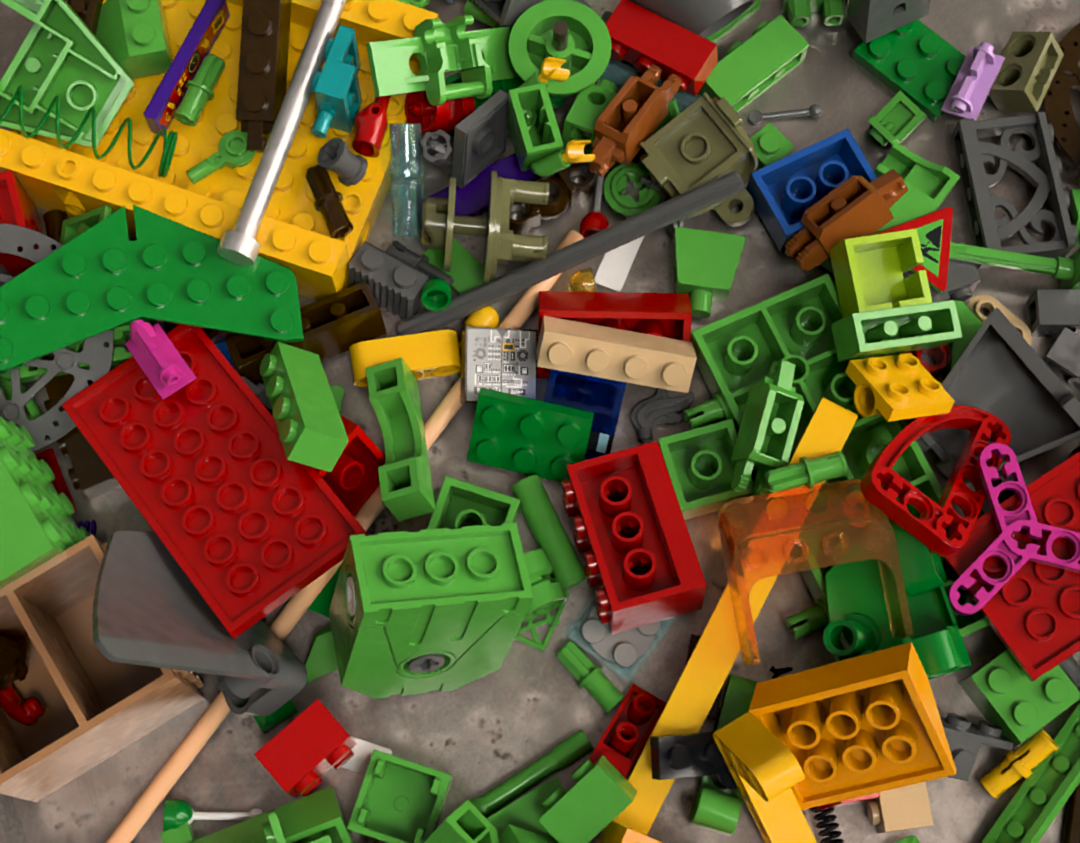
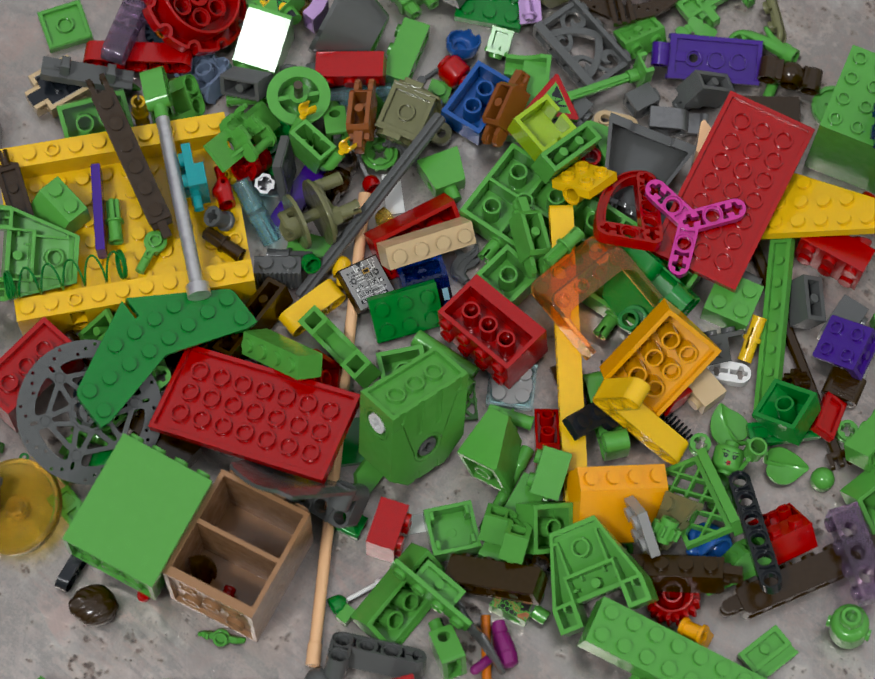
camera: 30 degrees left, 5 degrees down
dark pink hinge [125,319,197,400] -> none
none -> red head [437,55,471,88]
none -> blue hair [446,29,481,60]
none -> bright green slope [457,407,522,495]
none -> white beam [707,361,751,387]

